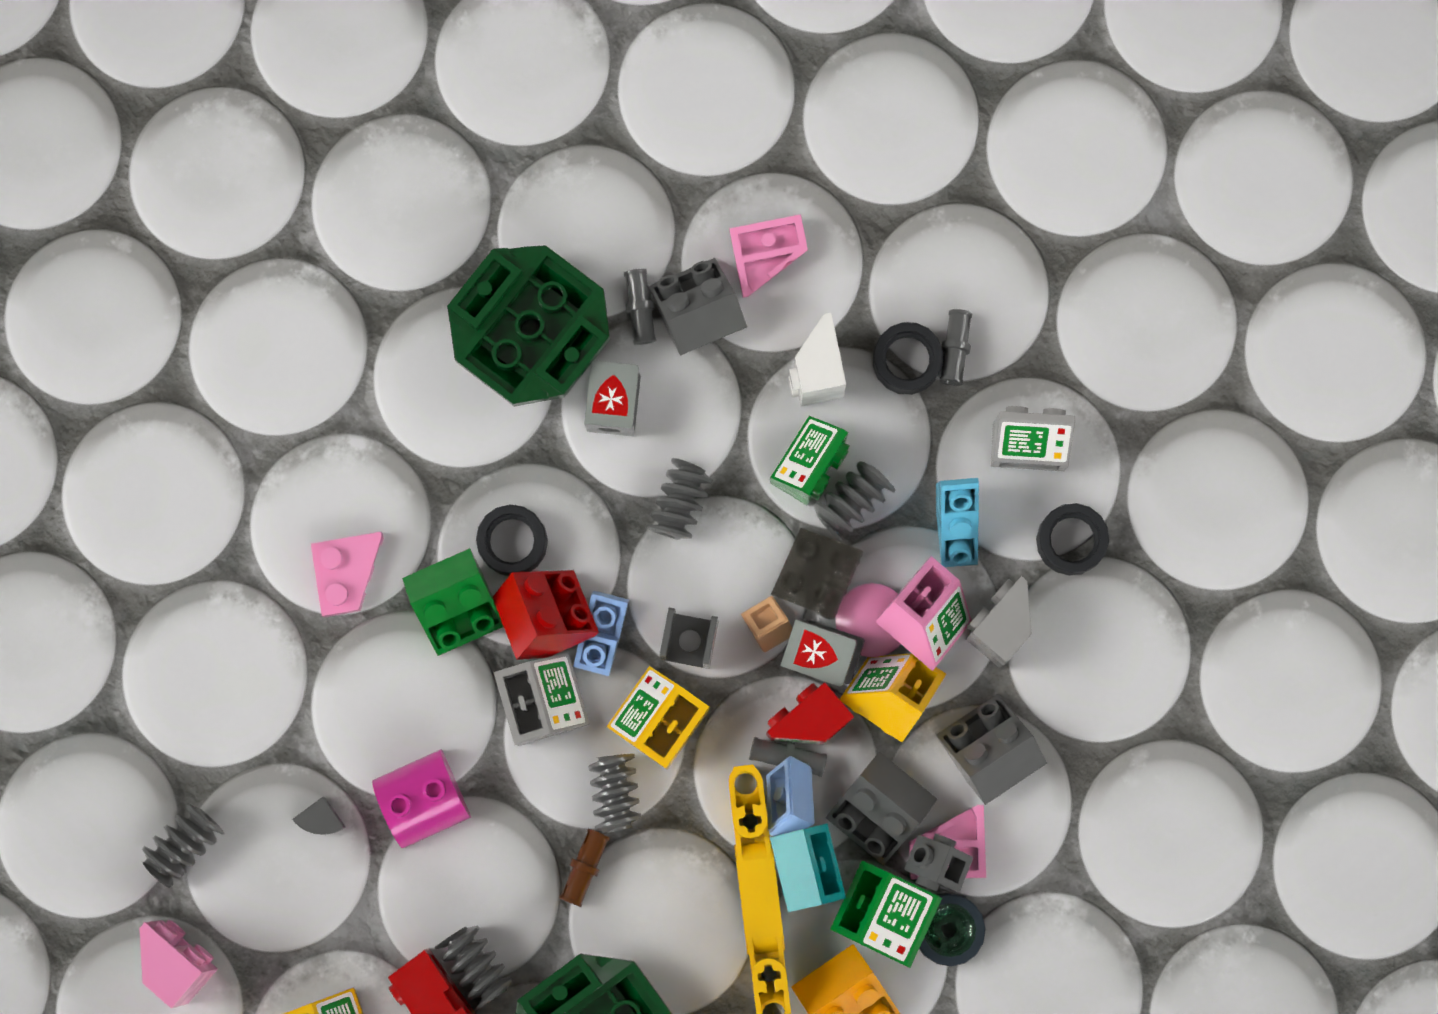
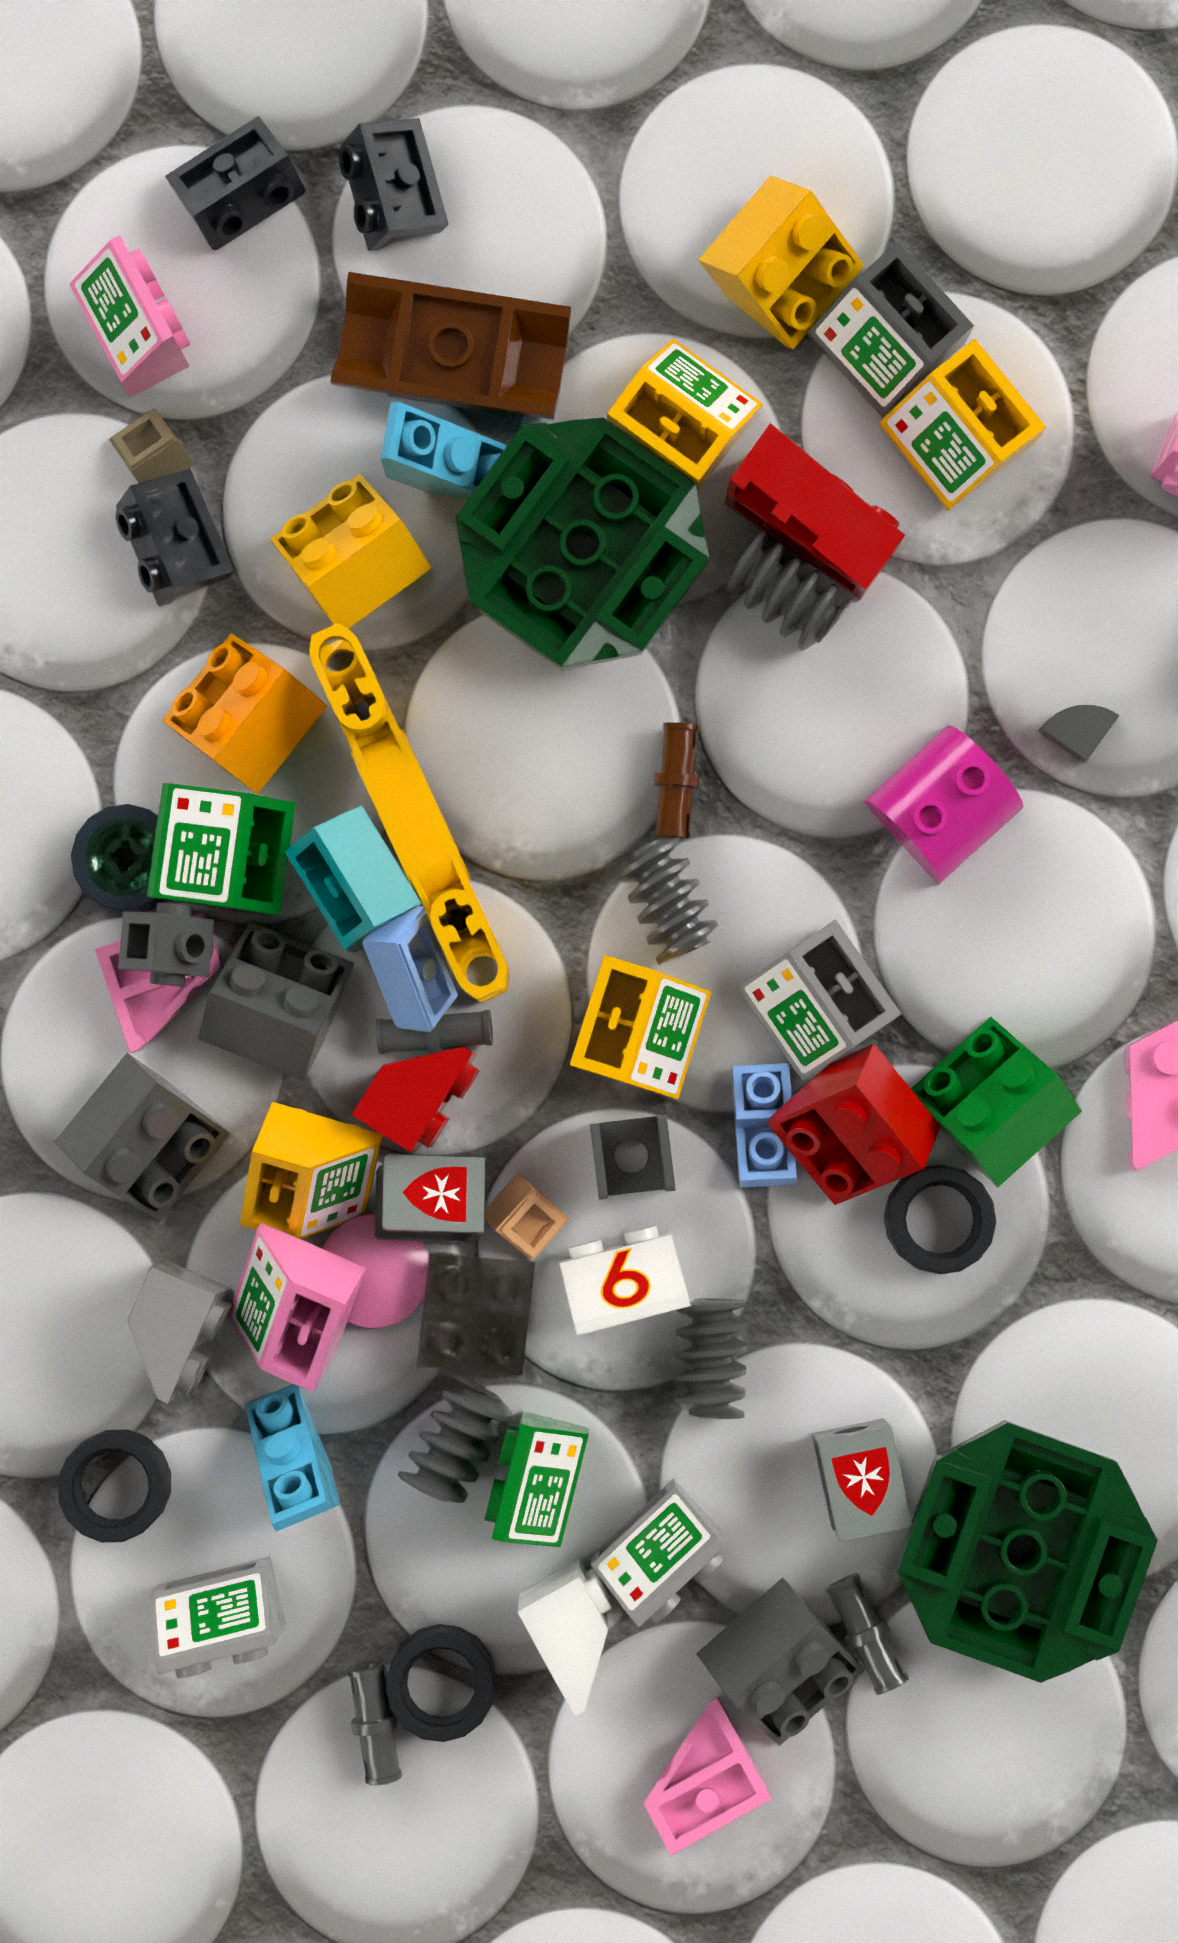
camera: 155 degrees right, 5 degrees up
none -> white slope [560,1225,691,1335]
none -> slope [590,1478,726,1627]

